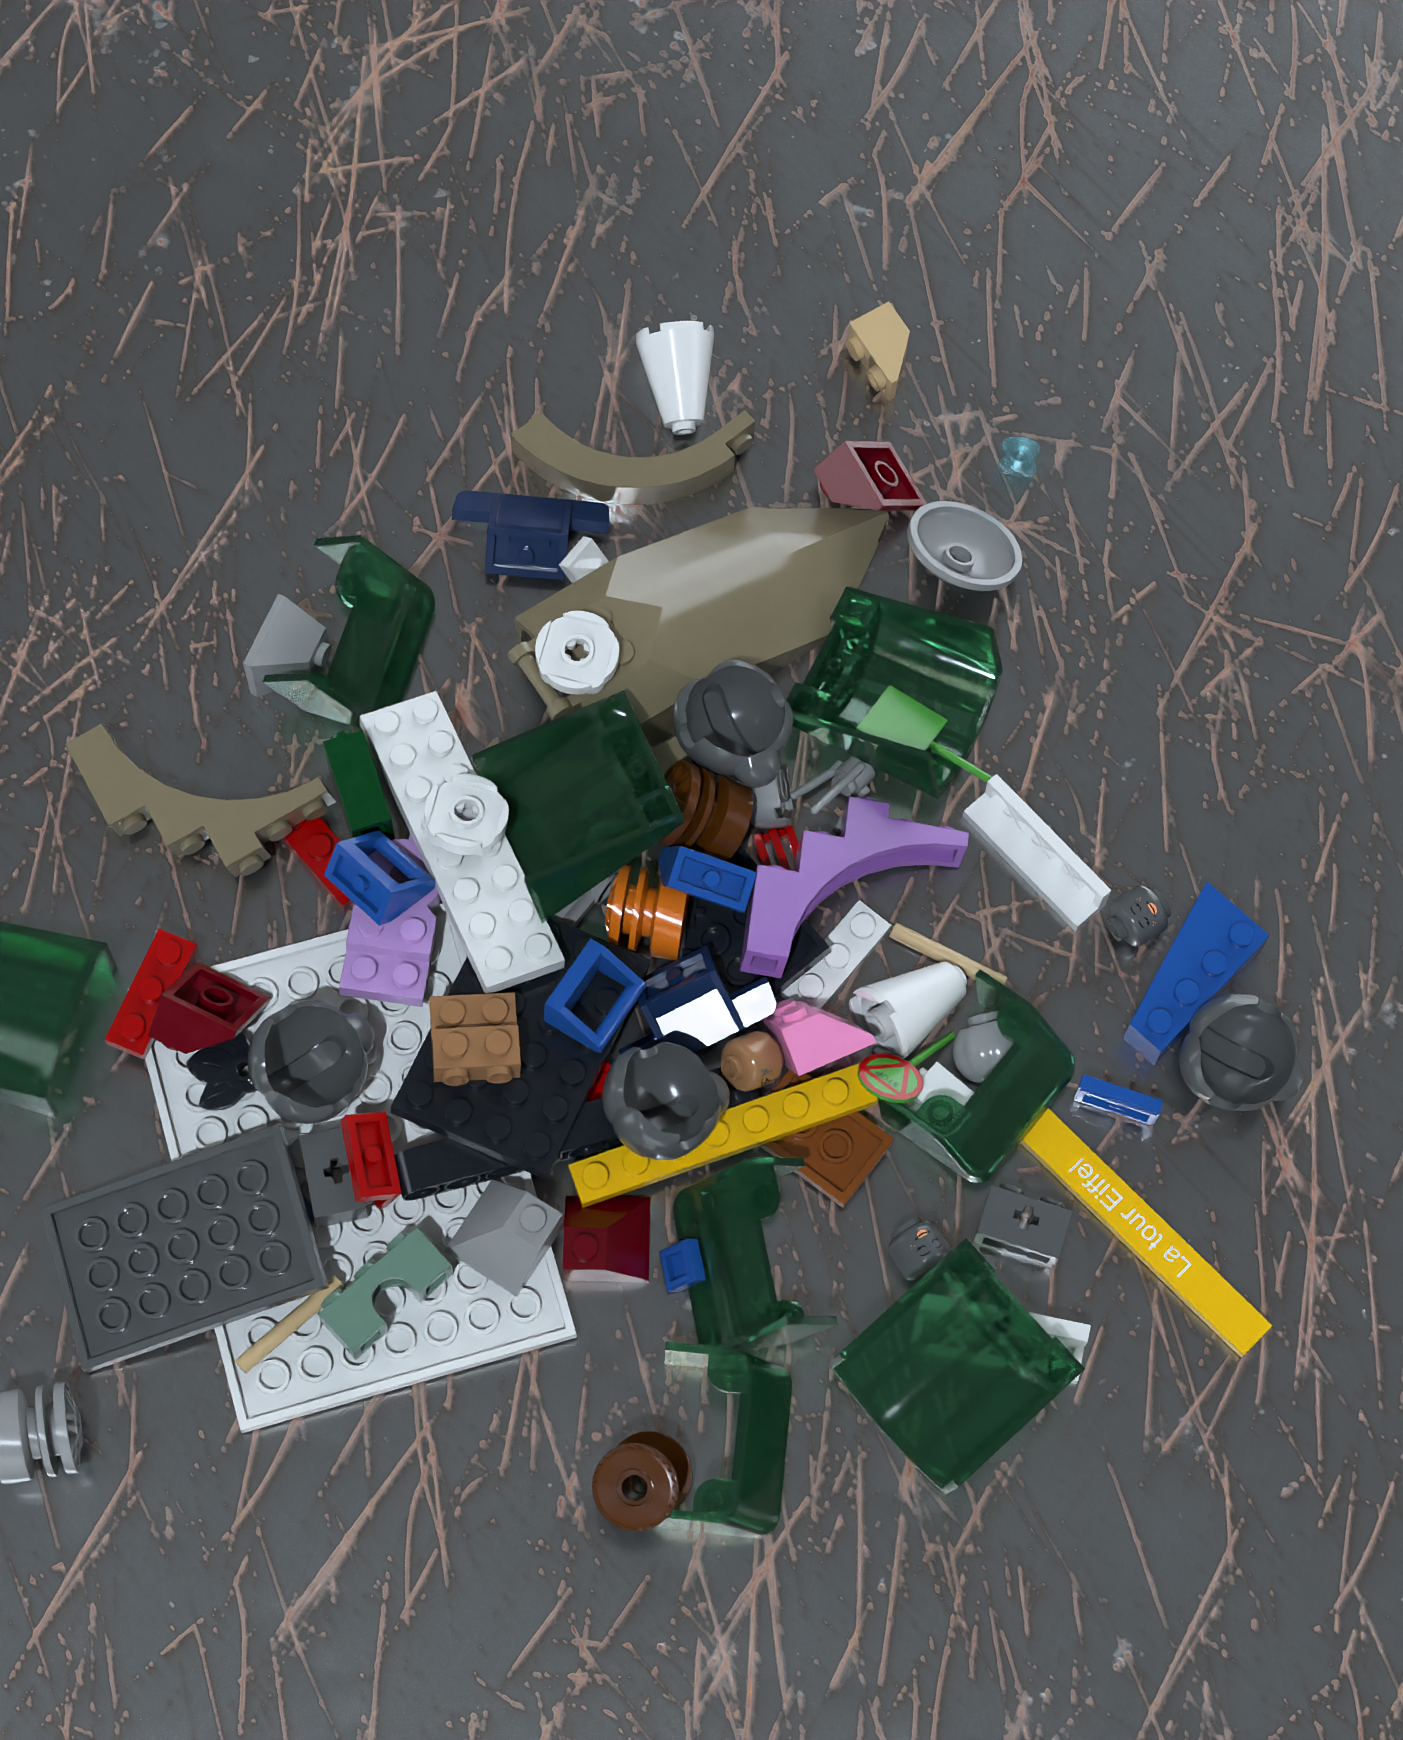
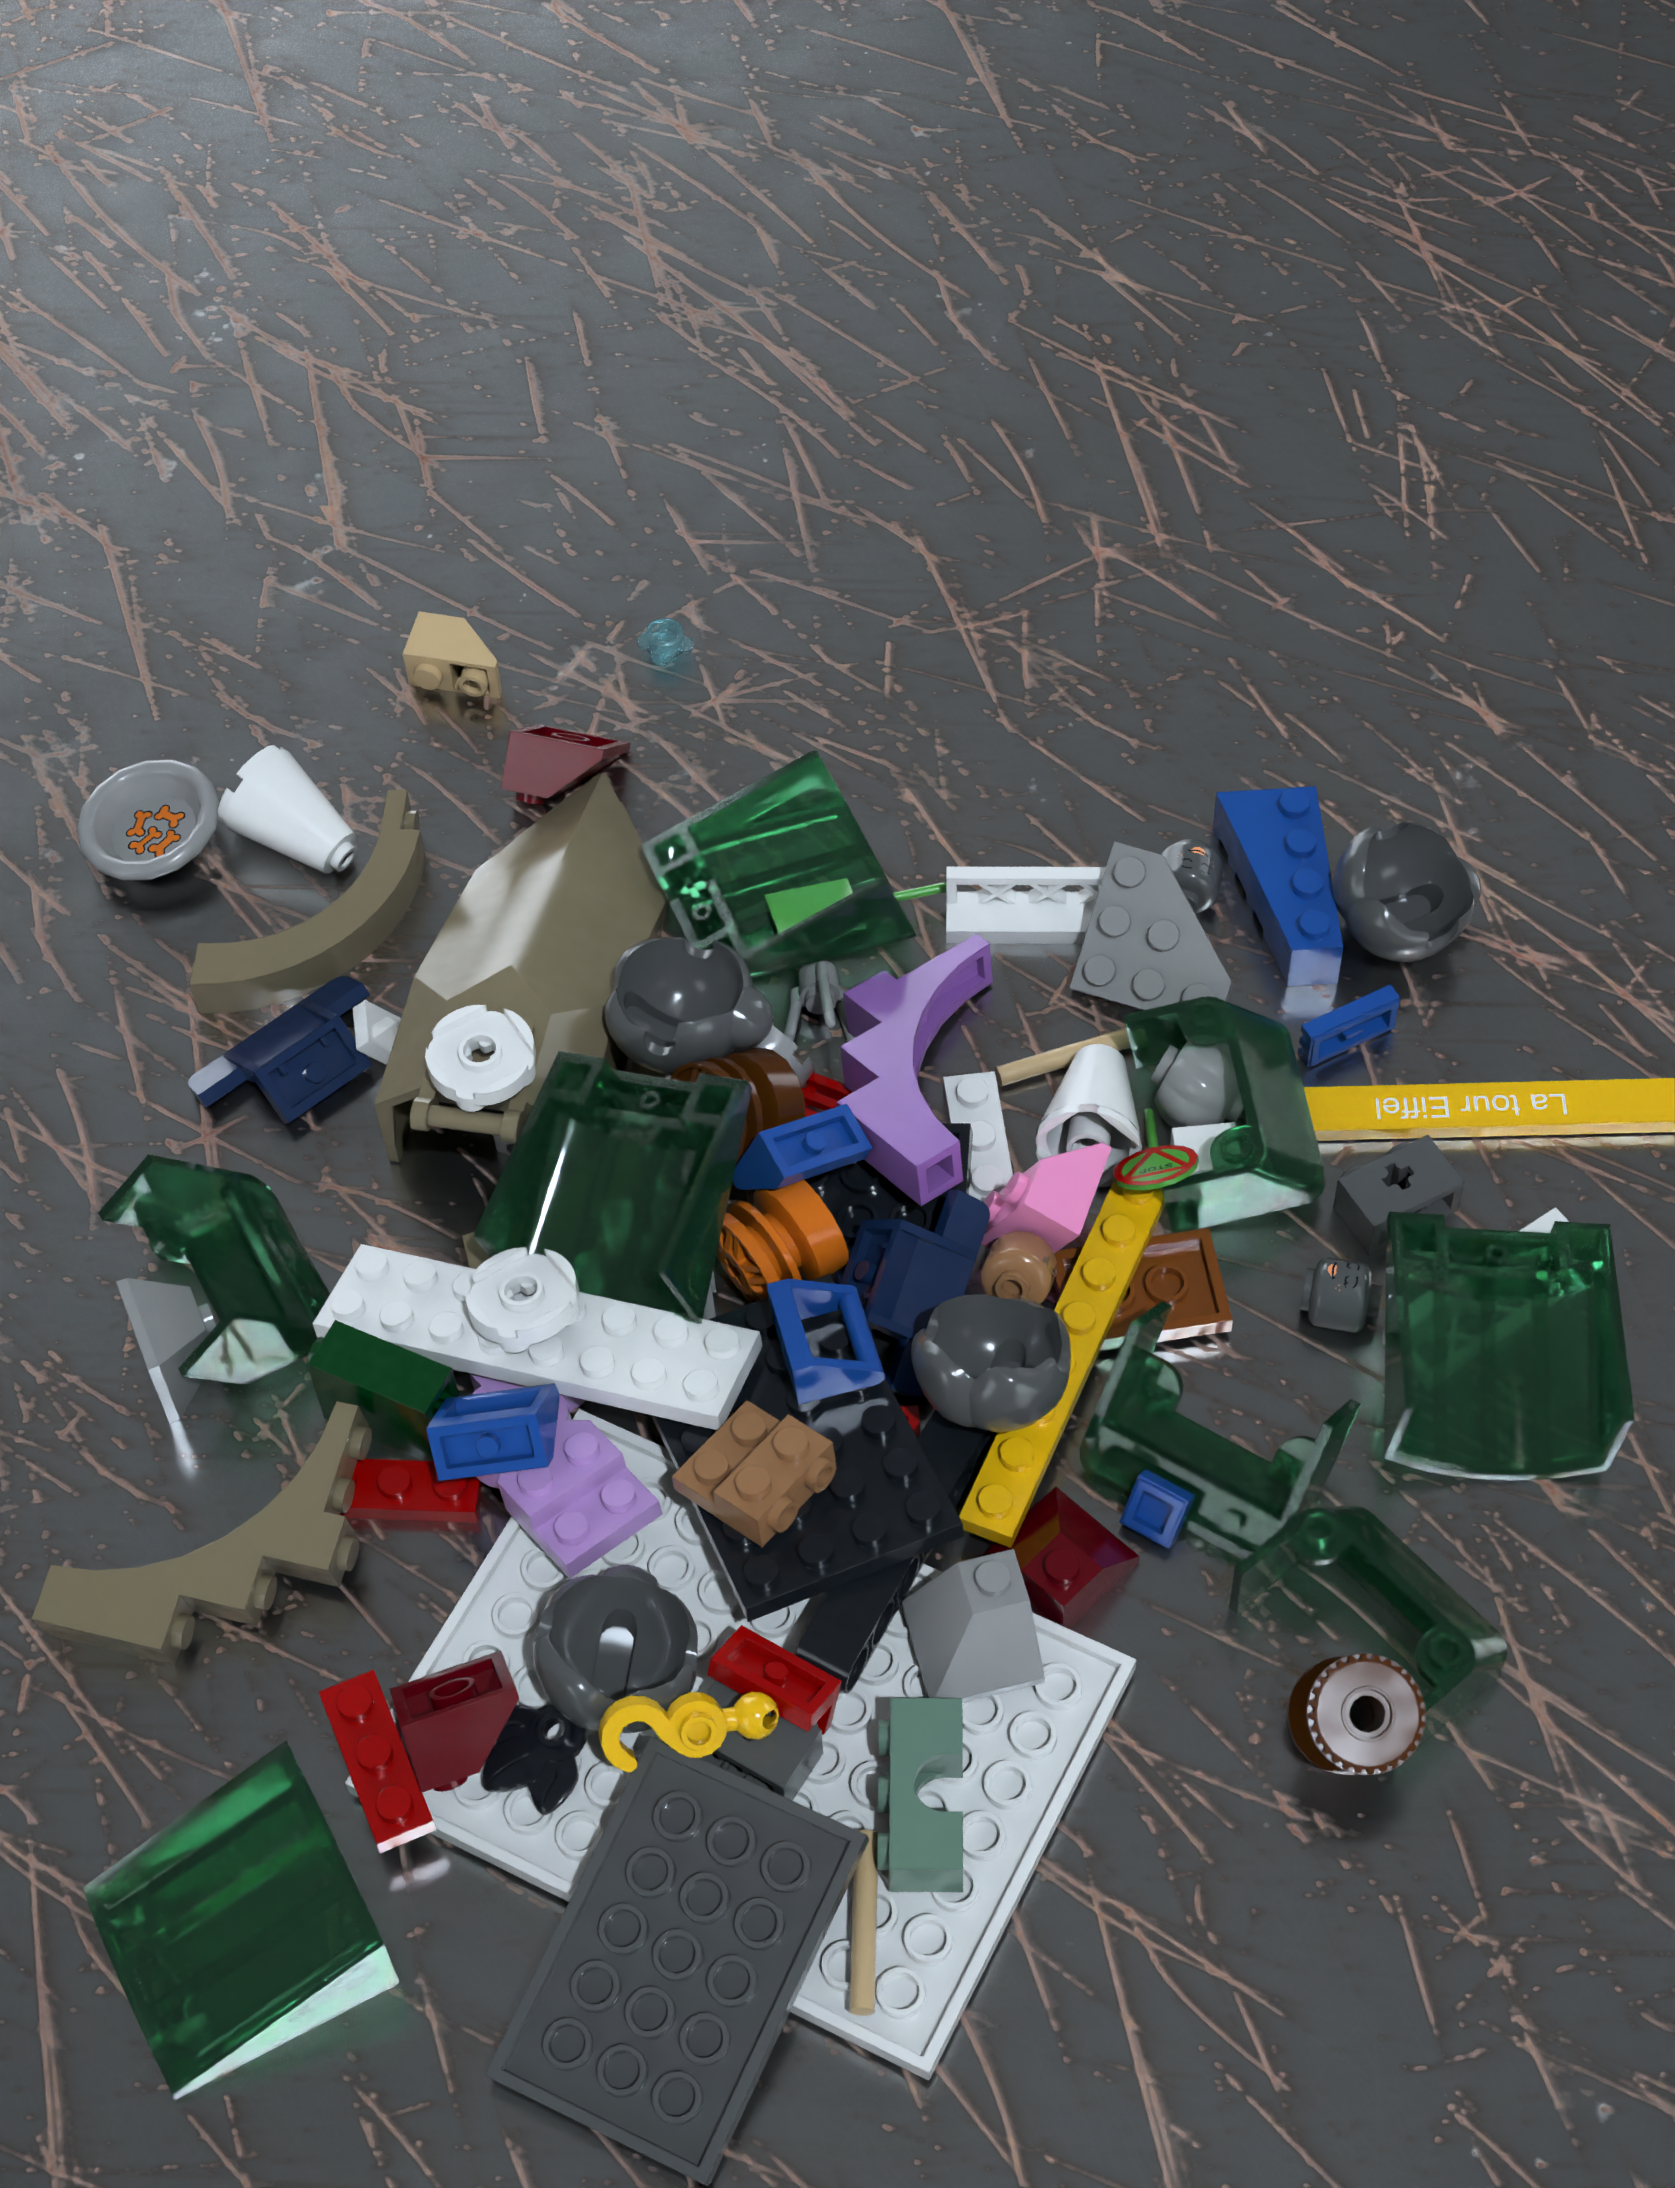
camera: 40 degrees left, 15 degrees down
light grey dish [907,501,1023,592] -> none
none -> light grey piece [76,760,220,881]
none -> yellow piece [598,1692,779,1772]
none -> light grey plate [1070,841,1233,1033]

